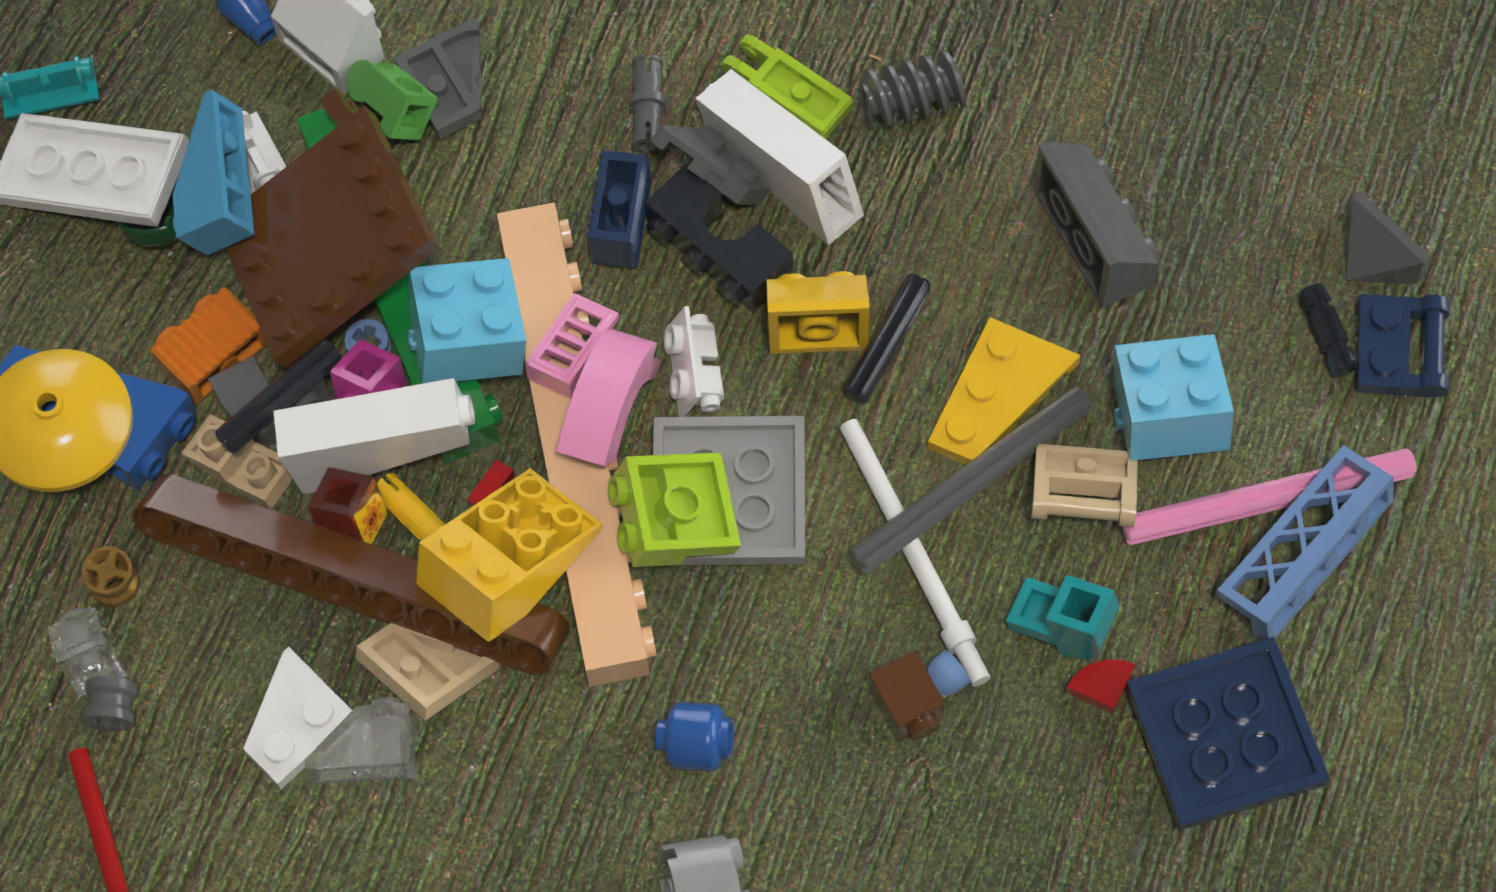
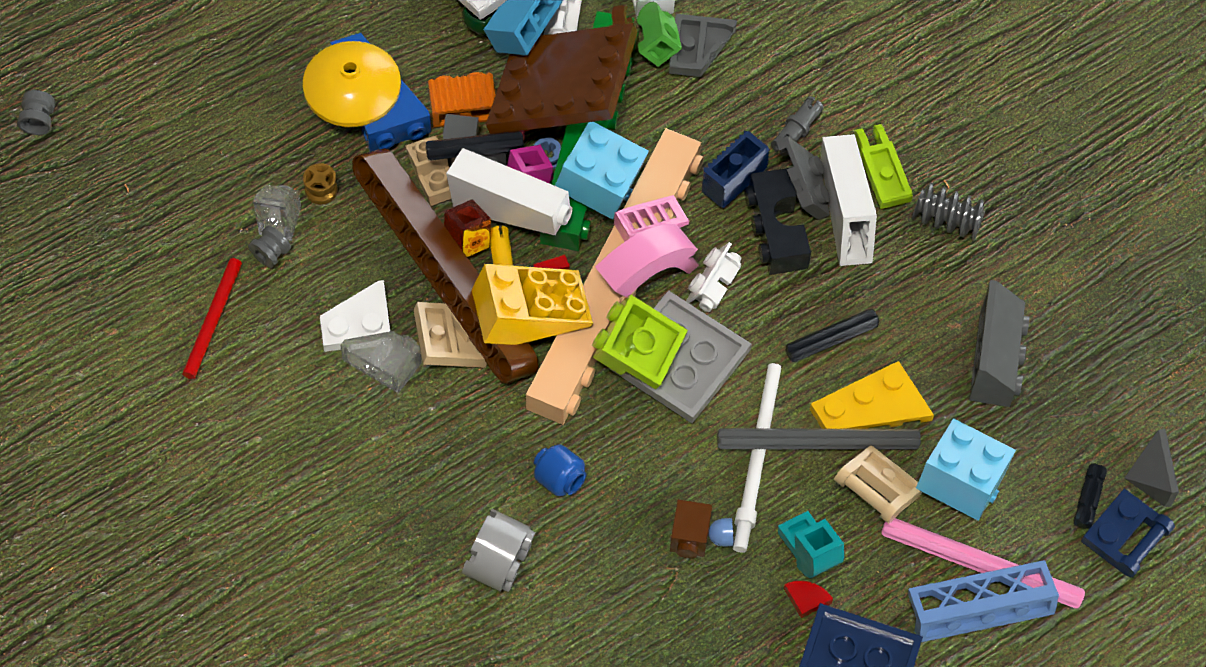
camera: 30 degrees right, 5 degrees down
yellow slope [767,271,870,354] -> none

